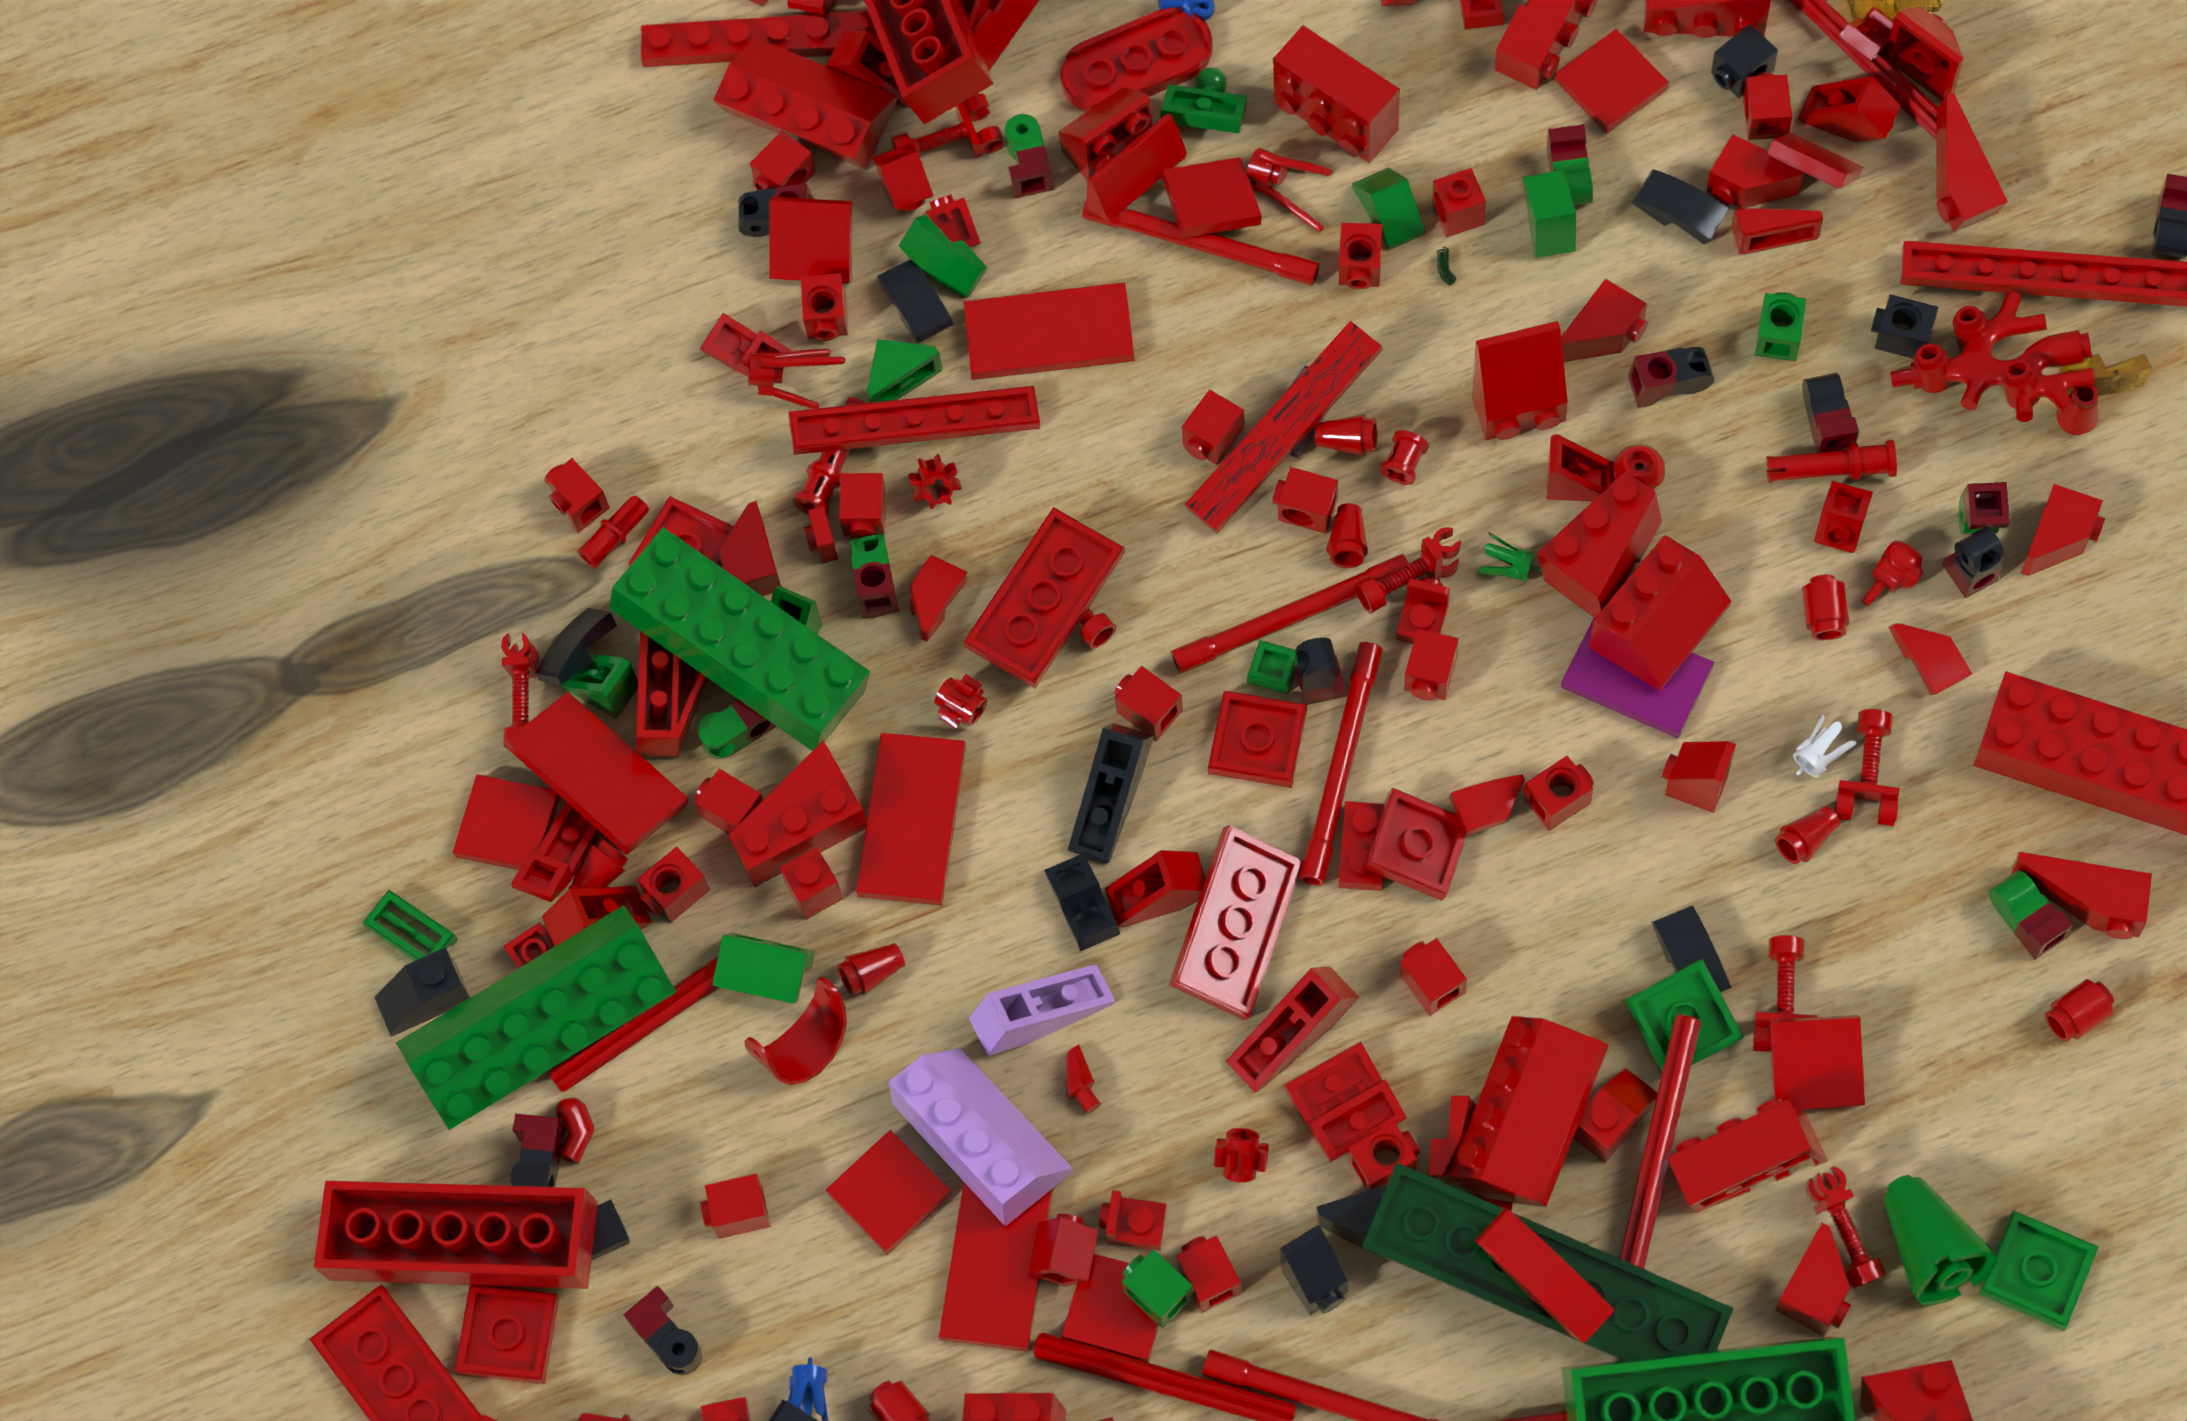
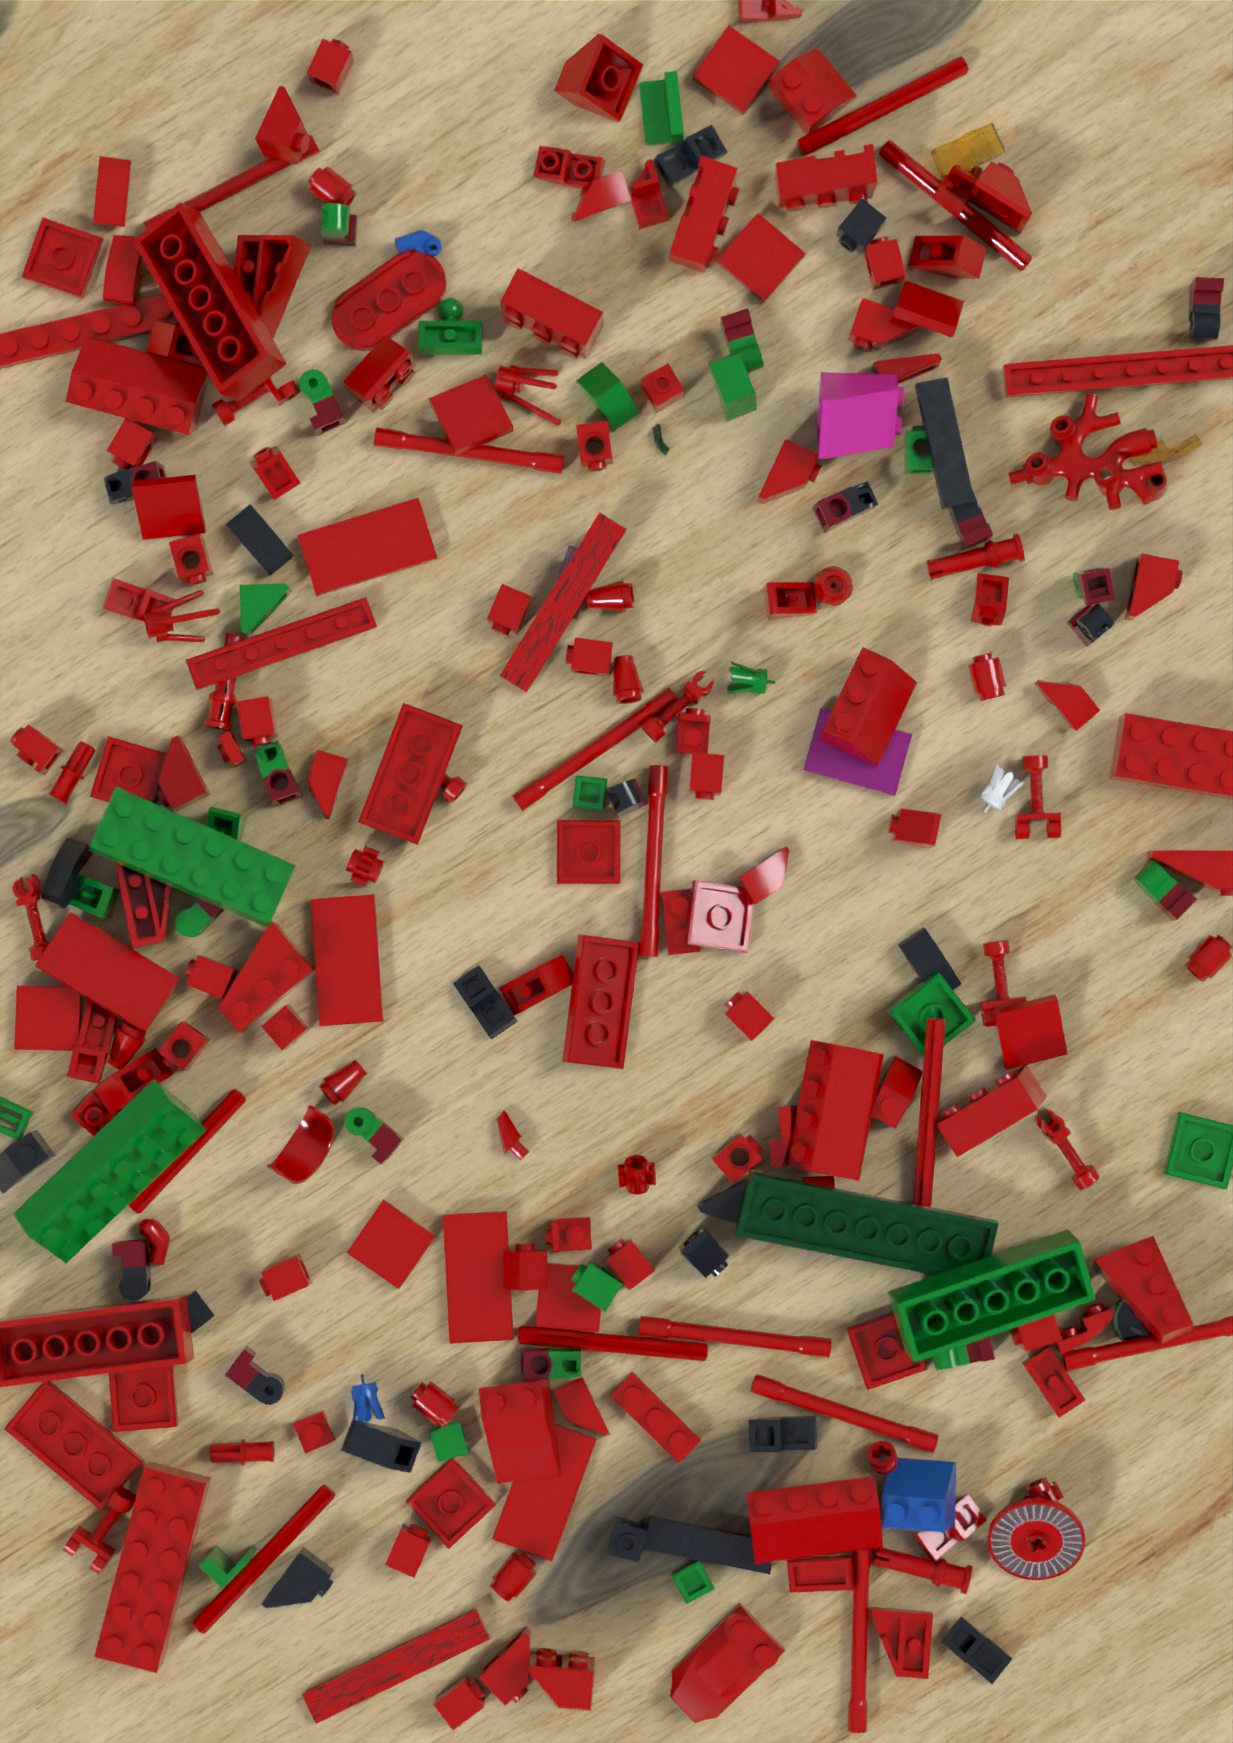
camera: 20 degrees left, 20 degrees up
green panel [713,932,815,1004] -> none
red brick [873,143,934,211] -> none
lavender slope [889,1048,1073,1226] -> none
green slope [898,215,988,298] -> none
red gear [908,454,962,509] -> none
lavender slope [969,964,1115,1056] -> none
black slope [1068,723,1154,863] -> none
red slope [1086,114,1187,221] -> none
red brick [1114,665,1183,741] -> none
red slope [1226,966,1360,1093] -> none
red slope [1283,1041,1407,1162] -> none
red bush [1380,430,1429,485] -> none
red slope [1472,321,1568,440] -> none
red slope [1474,1207,1615,1344] -> none
red brick [1523,755,1594,831] -> none
red wedge [1537,471,1662,618] -> none
black slope [1632,169,1729,244] -> none
red cone [1775,806,1840,864] -> none
red slope [1775,1223,1851,1337] -> none
red piece [1861,540,1924,607] -> none
black brick [1871,294,1938,359] -> none
green cone [1883,1175,1997,1306] -> none
red slope [1936,93,2008,232] -> none
none -> leg [345,1107,404,1164]
none -> leg [521,1347,581,1380]
none -> dark pink slope [816,372,904,459]
none -> black tile [915,377,975,510]

